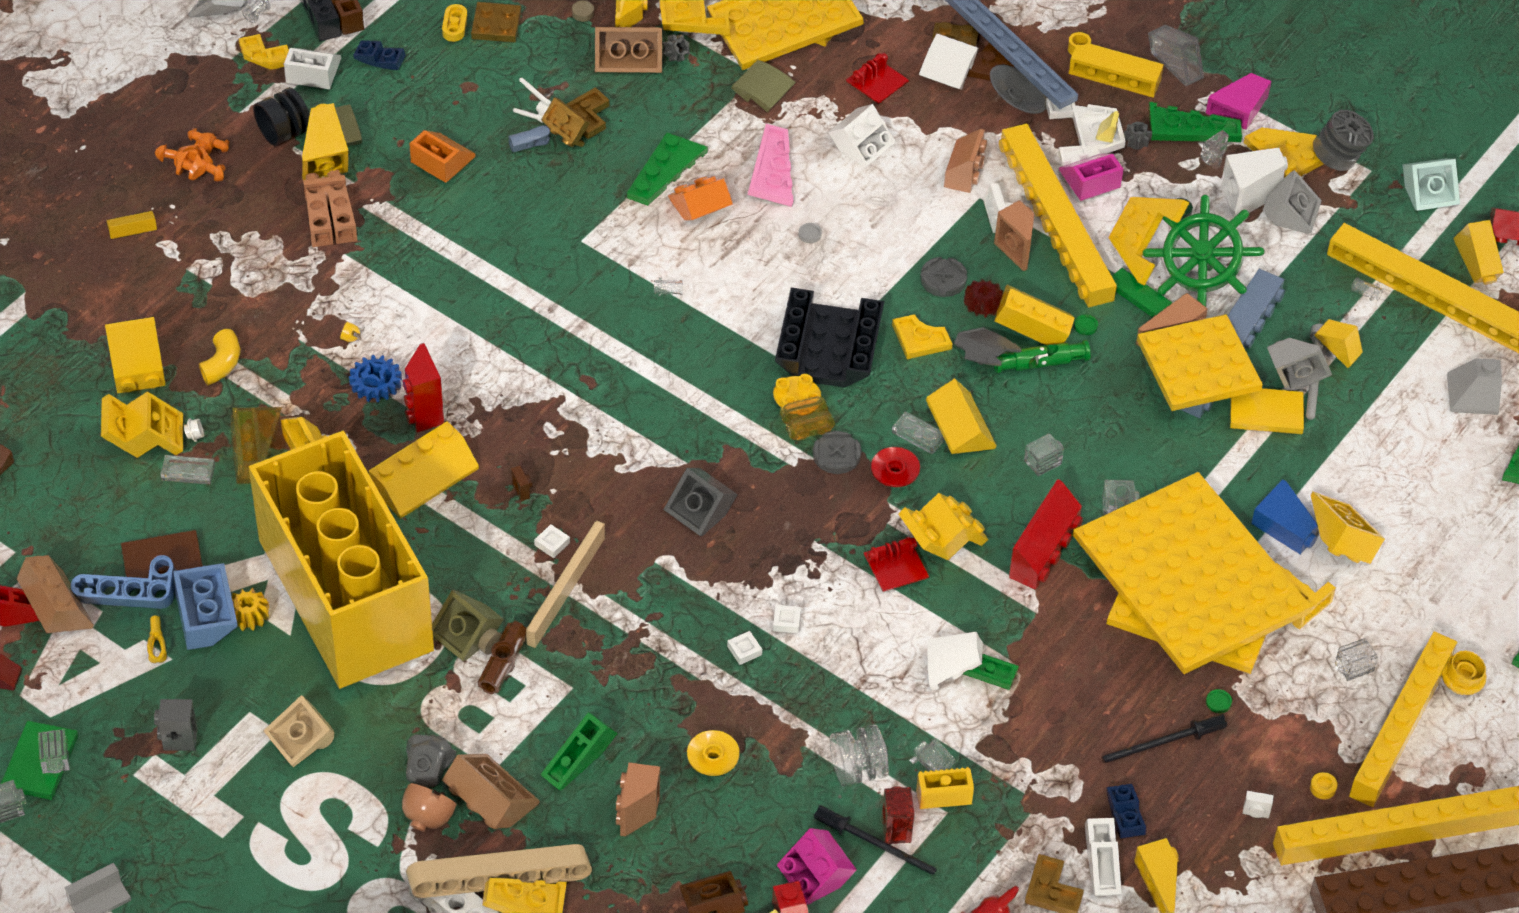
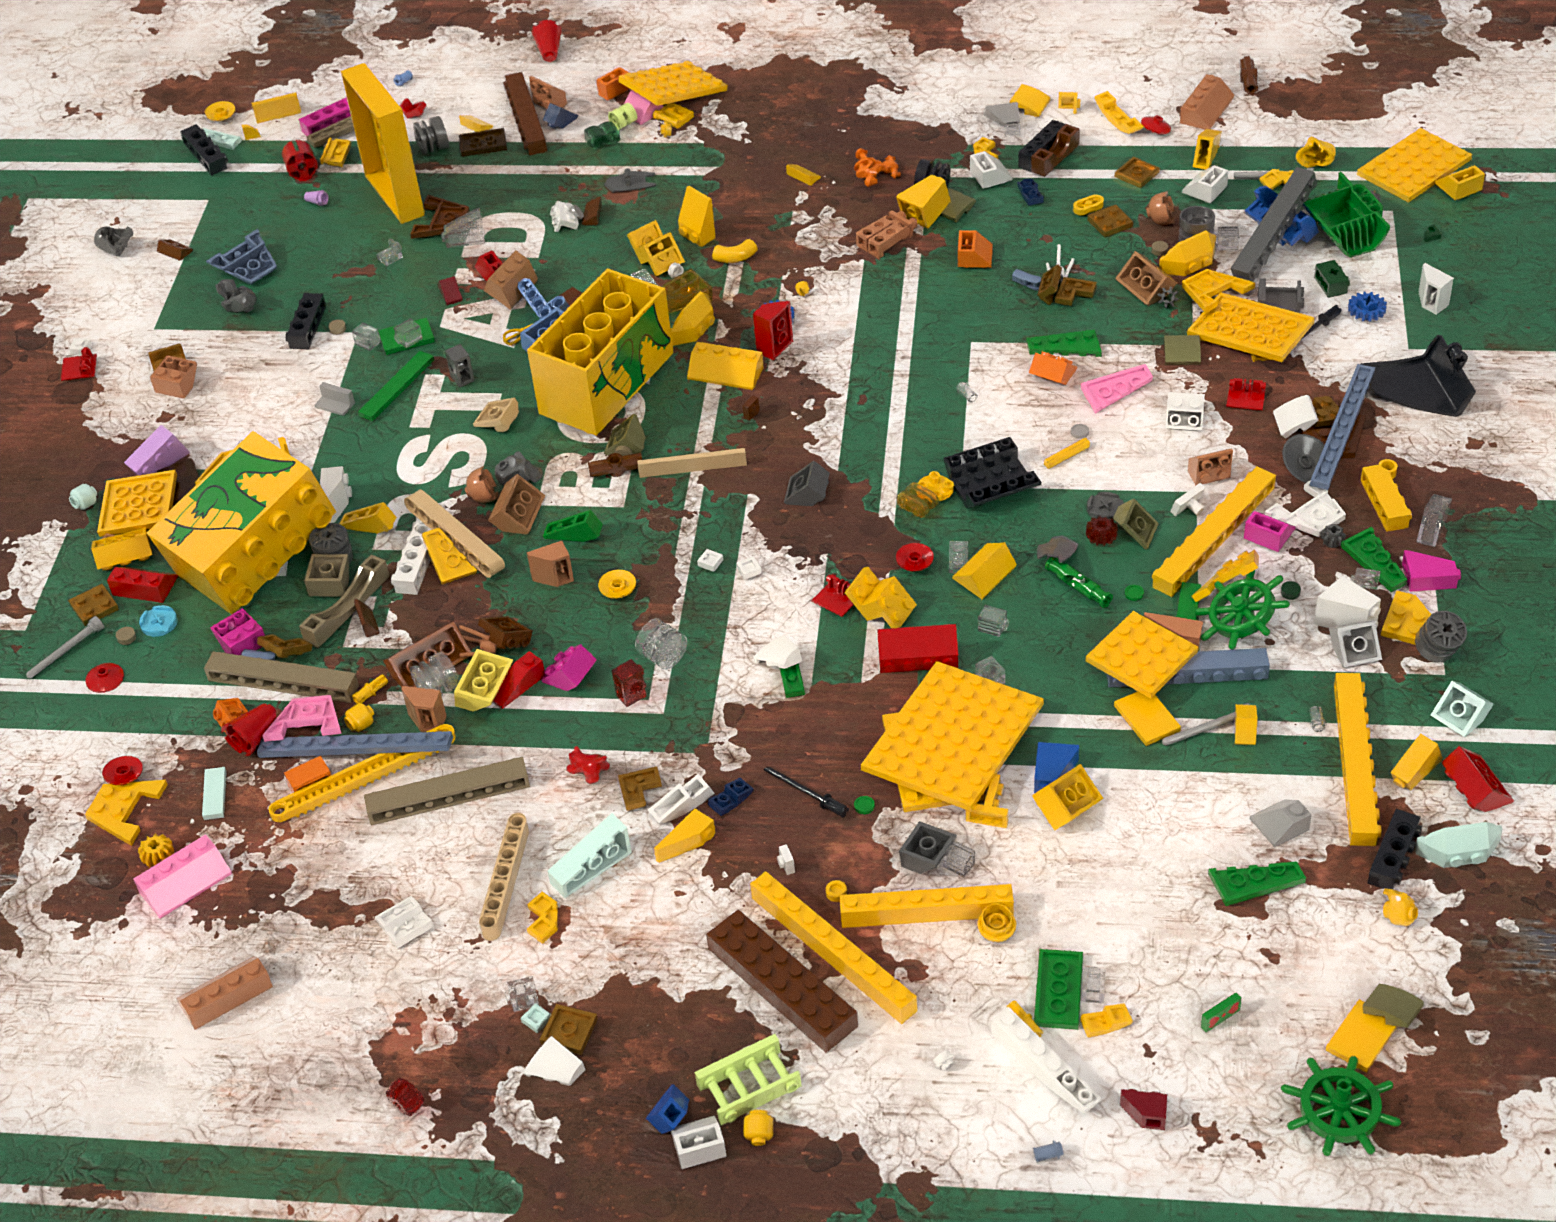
camera: 65 degrees right, 5 degrees down
white plate [534,525,570,558] -> none
dark grey tile [812,431,861,474] -> none
black piece [814,805,937,875] -> none
yellow tile [892,314,952,359] -> none
clear bracket [910,738,956,772] -> none
yellow brick [916,767,974,809] -> none
nougat slope [994,200,1034,271] -> none
yellow slope [994,285,1074,345] -> none
light yellow slope [1096,111,1119,143] -> none
light grey slope [1267,338,1332,391] -> none
none -> green tile [358,351,434,421]
none -> dark grey slope [899,821,957,874]
none -> yellow axle [1044,438,1090,469]
none -> olive slope [1113,499,1159,550]

